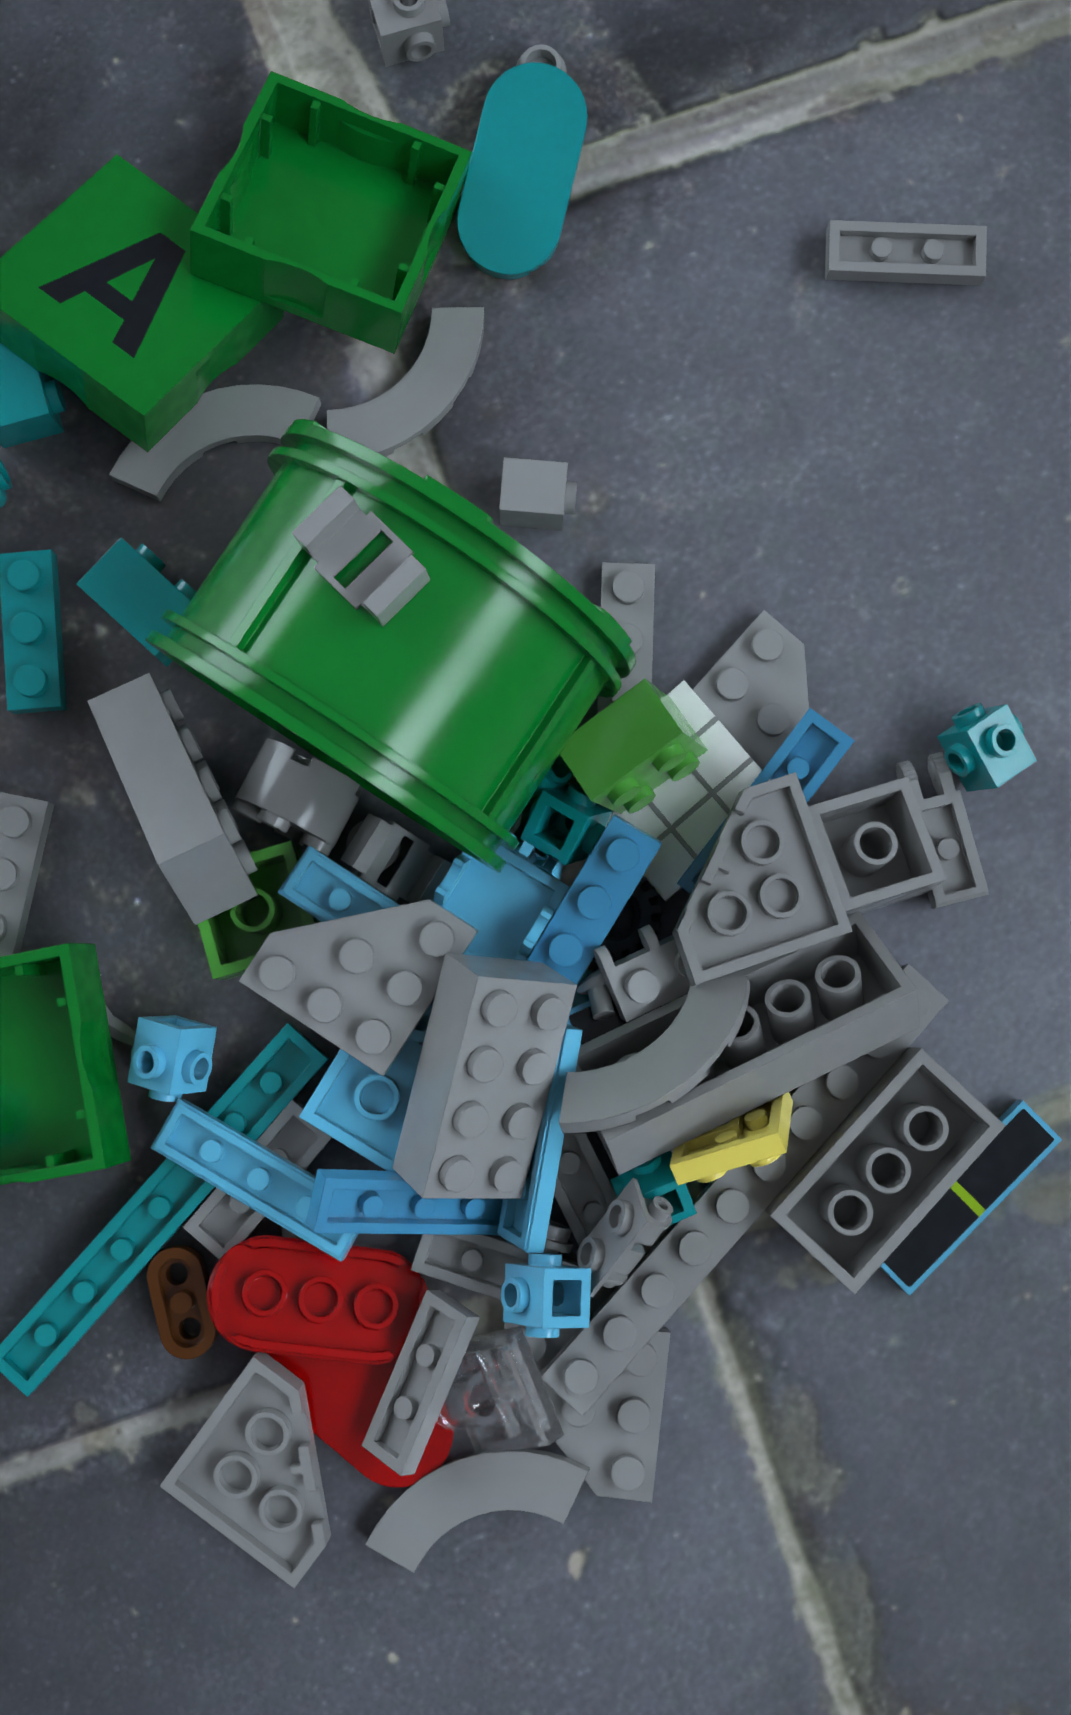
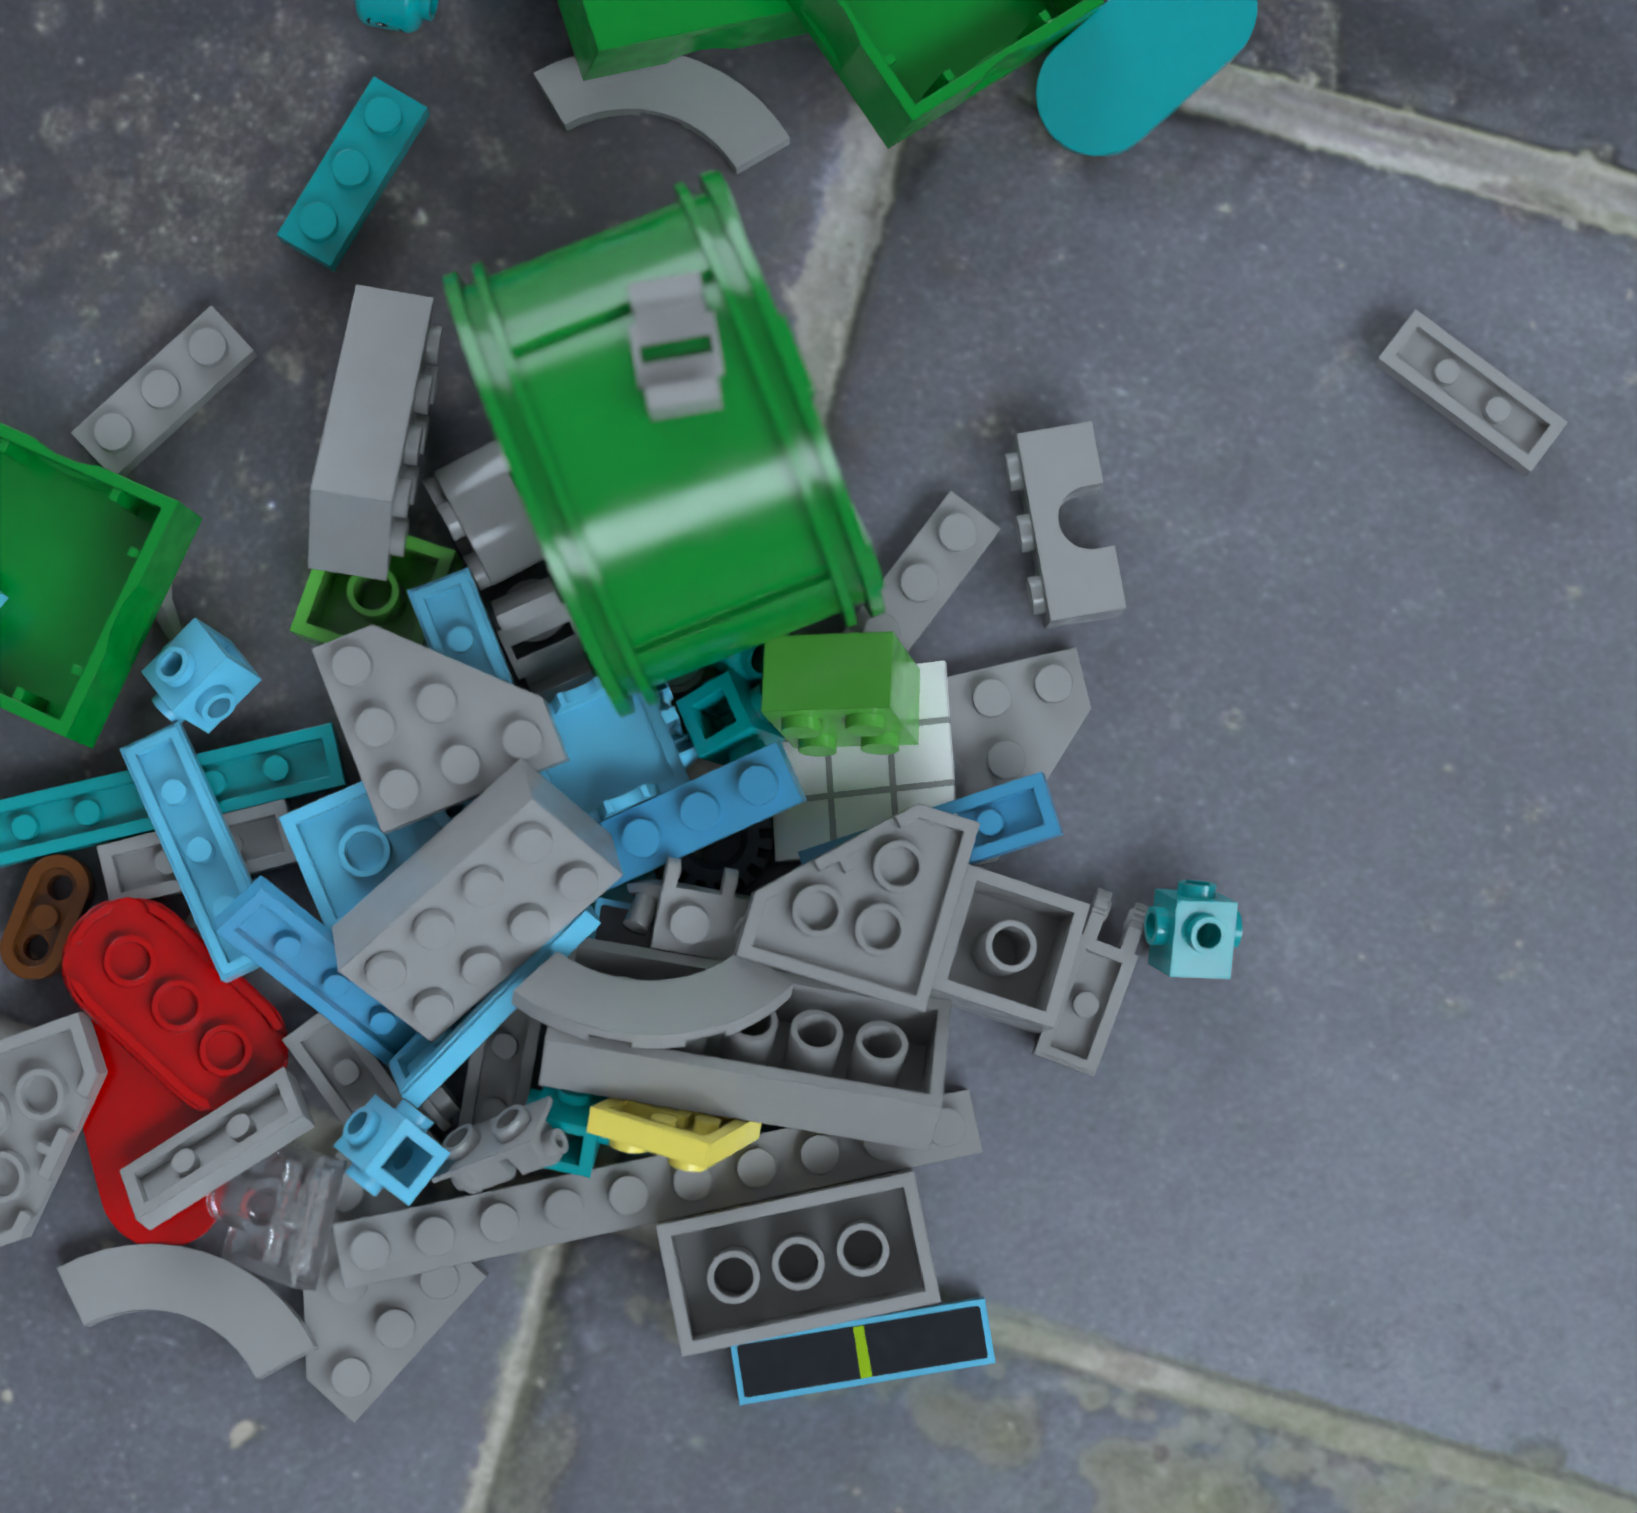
camera: 30 degrees right, 0 degrees up
teal brick [76,538,196,667] -> none
light grey tile [327,307,485,456] -> none
light grey brick [499,457,577,531] -> none
none -> light grey arch [1004,421,1127,629]

